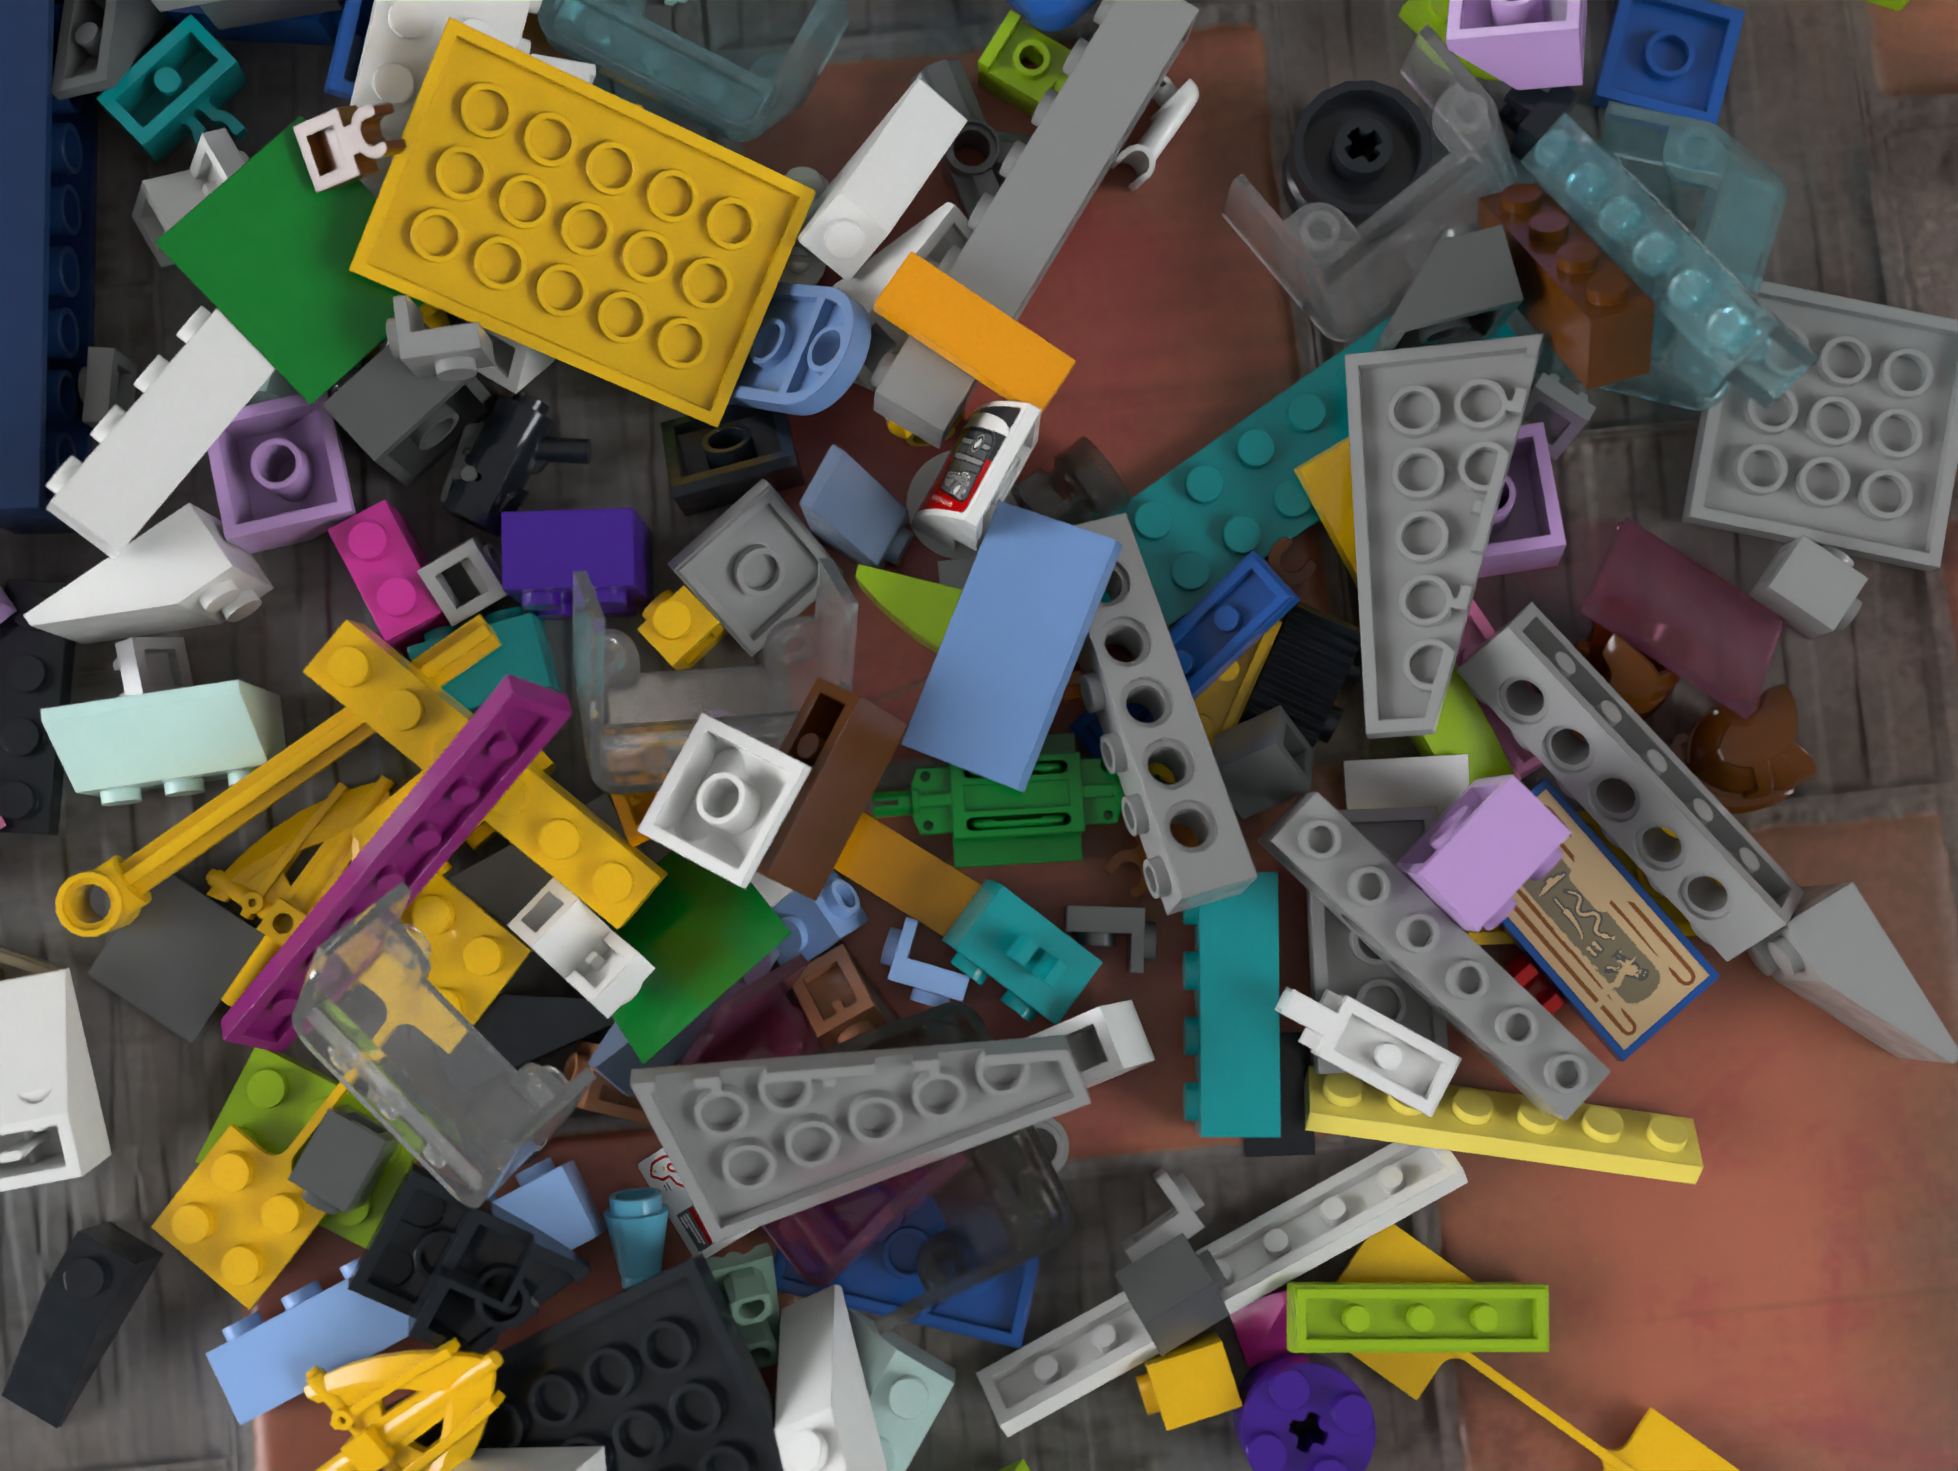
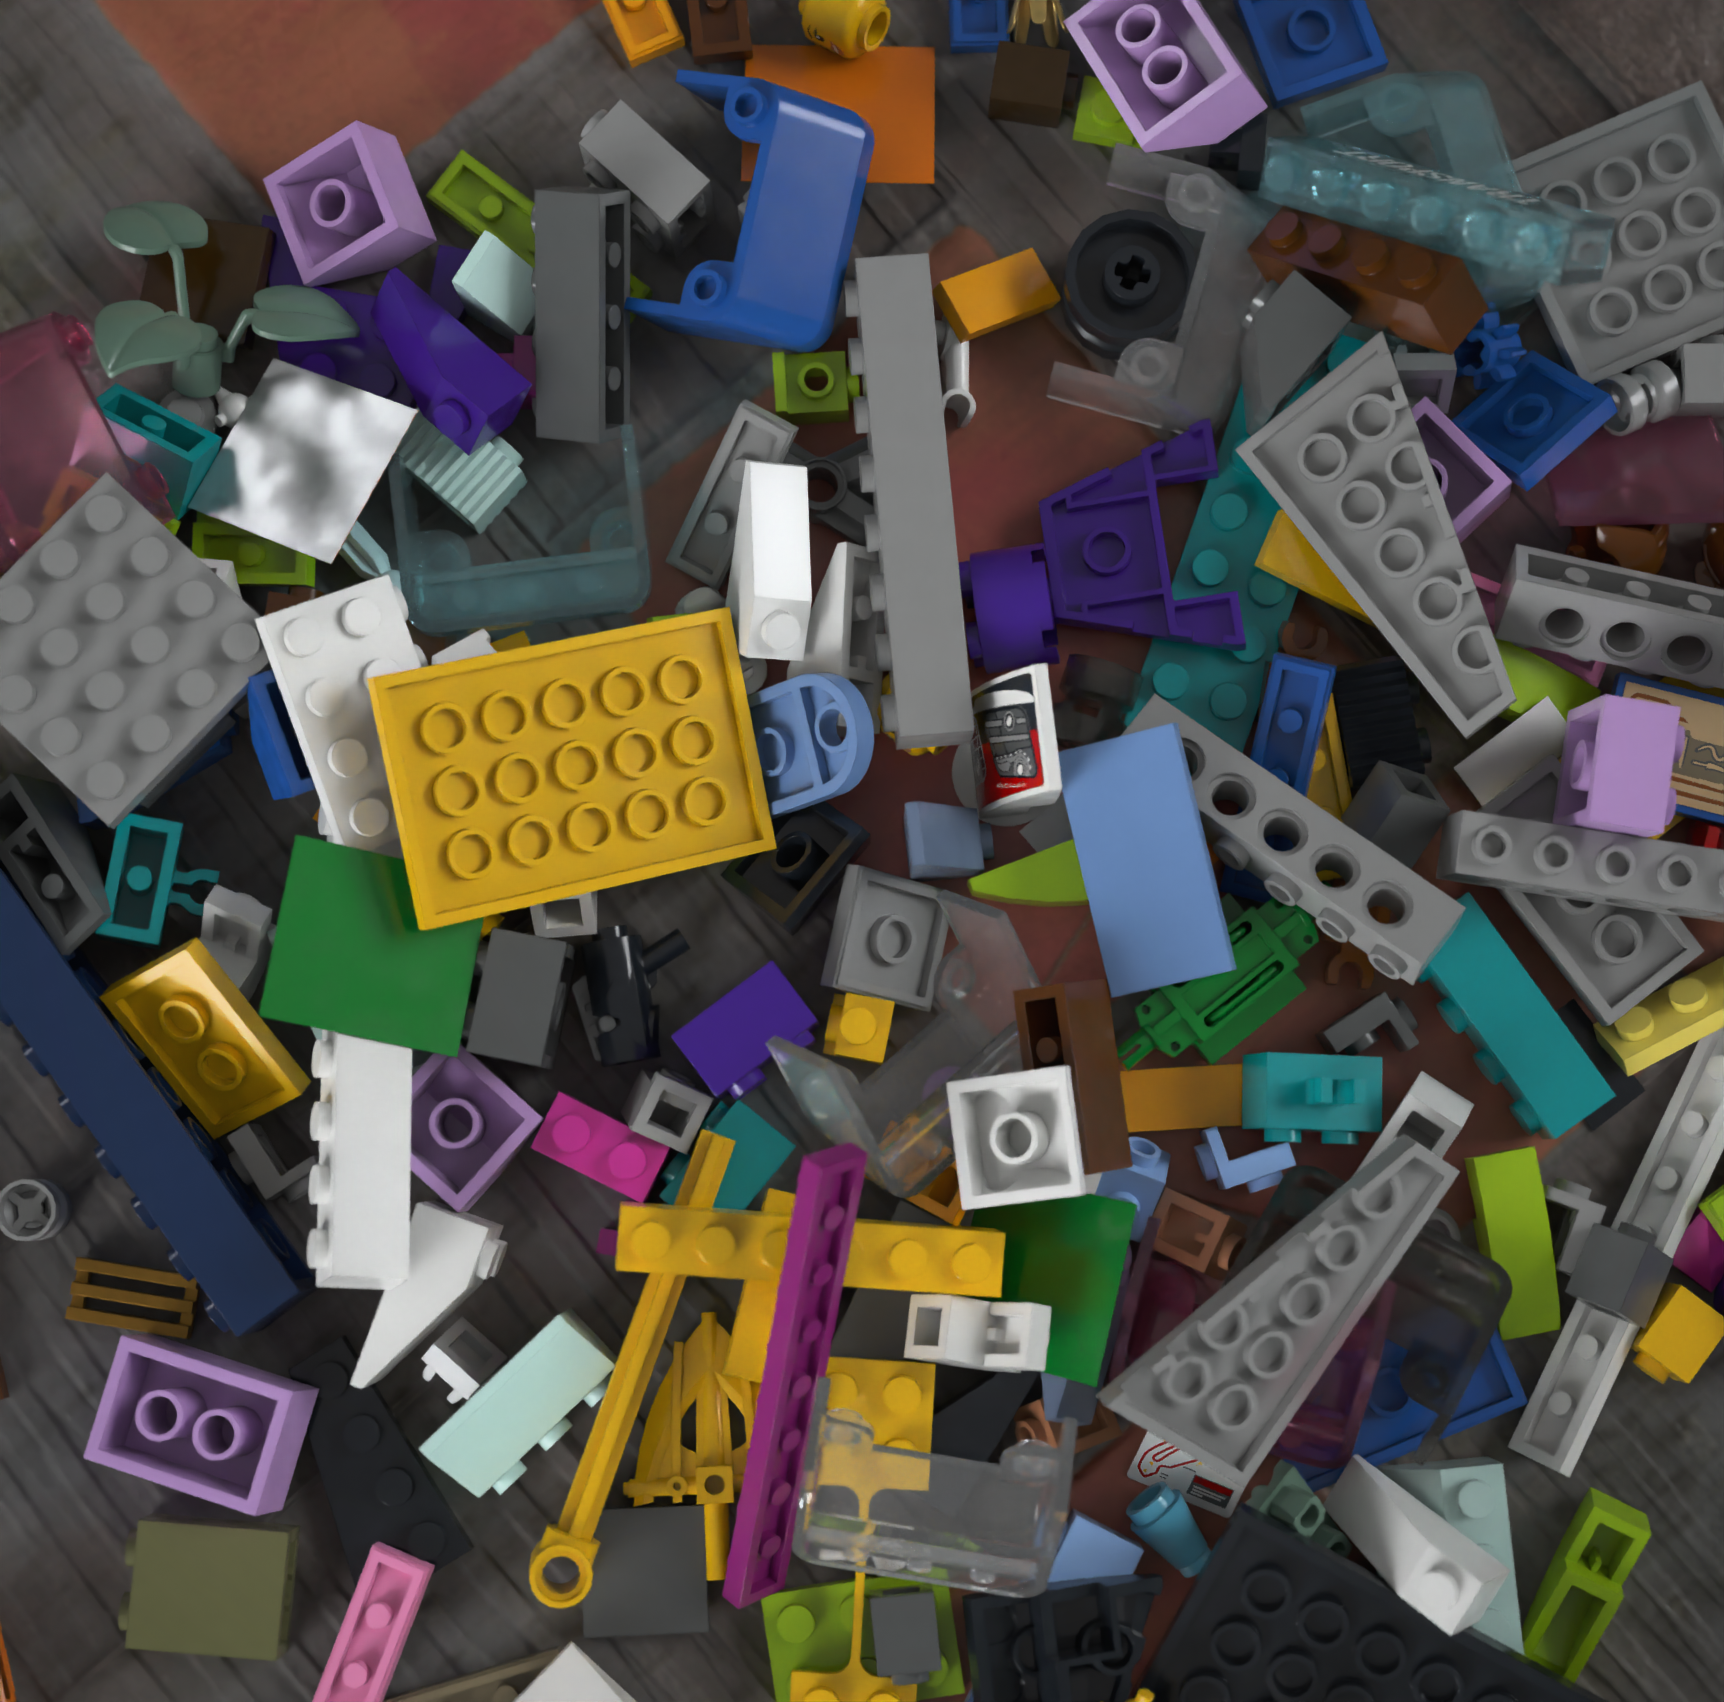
camera: 35 degrees left, 0 degrees up
plate [293,102,407,193] -> none
light grey bracket [386,295,495,381] -> none
light orange tile [873,251,1076,416] -> none
white hinge [1274,987,1462,1117] -> none
none -> yellow plate [99,937,311,1139]
none -> light grey tile [665,399,799,590]
none -> light orange tile [932,247,1061,344]
none -> dark purple brick [958,542,1060,674]
none -> dark purple wing [1038,418,1246,651]
none -> blue plate [1451,350,1618,491]
none -> blue gear [1453,311,1527,390]
none -> lime slope [1464,1146,1561,1341]
none -> light grey wheel [1596,360,1681,437]

